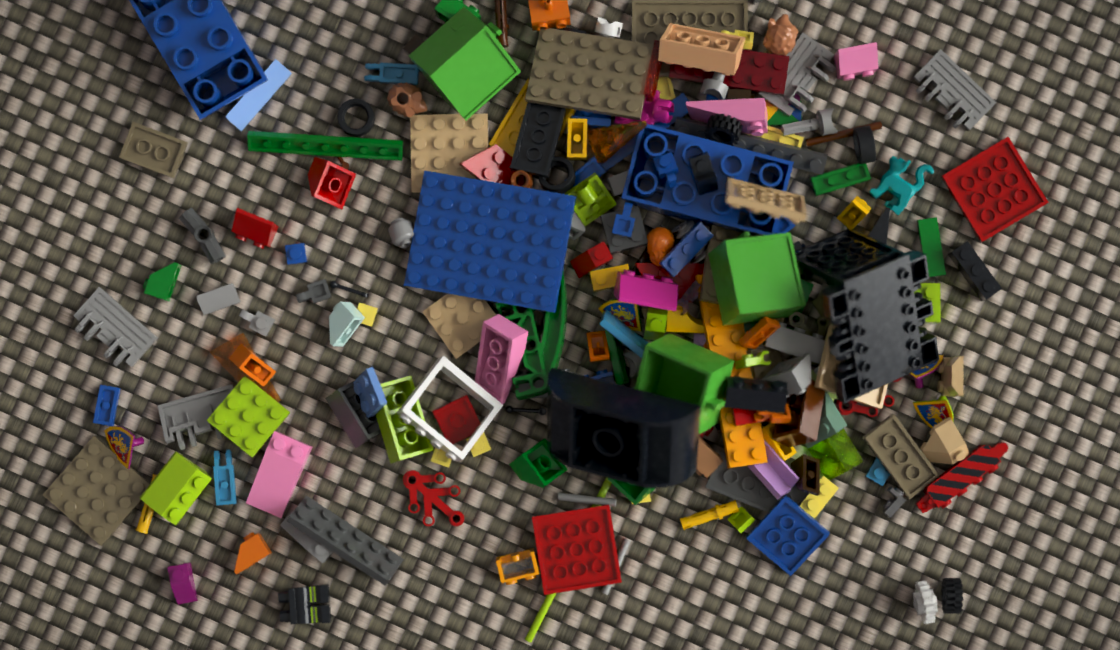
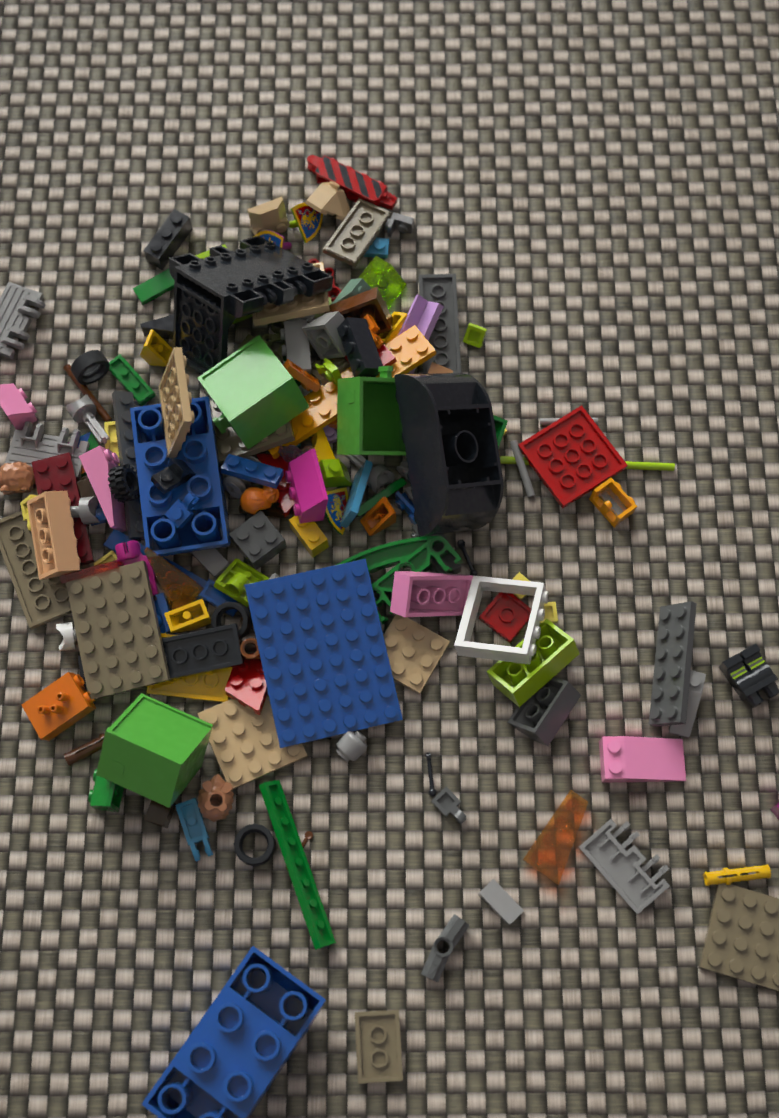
camera: 115 degrees left, 15 degrees down
light grey hinge [73,287,158,367] -> none
blue plate [93,385,121,426] -> none
shield [104,426,144,469] -> none
lime slope [140,451,212,525] -> none
green slope [143,262,182,302] -> none
lime plate [206,376,290,458] -> none
dark azure hinge [213,449,237,506] -> none
light blue slope [225,59,292,132] -> none
orange slope [229,343,276,387] -> none
red slope [231,208,279,249] -> none
orange slope [234,532,272,575] -> none
light grey plate [239,309,275,337] -> none
blue plate [285,243,308,265] -> none
red slope [308,157,356,210] -> none
light aqua slope [329,301,365,347] -> none
medium blue plate [353,367,387,418] -> none
light yellow tile [357,303,378,327] -> none
red plant [403,470,465,527] -> none
green slope [509,438,568,488] -> none
red slope [570,241,613,278] -> none
blue plate [612,202,635,238] -> none
yellow pin [680,500,739,530] -> none
blue plate [746,494,830,576] -> none
dark brown slope [791,454,820,496] -> none
light yellow plate [799,476,839,519] -> none
teal animal [869,156,934,216] -> none
white gear [913,580,938,624] -> none
red plate [941,137,1049,243] -> none
black tyre [941,578,963,614] -> none

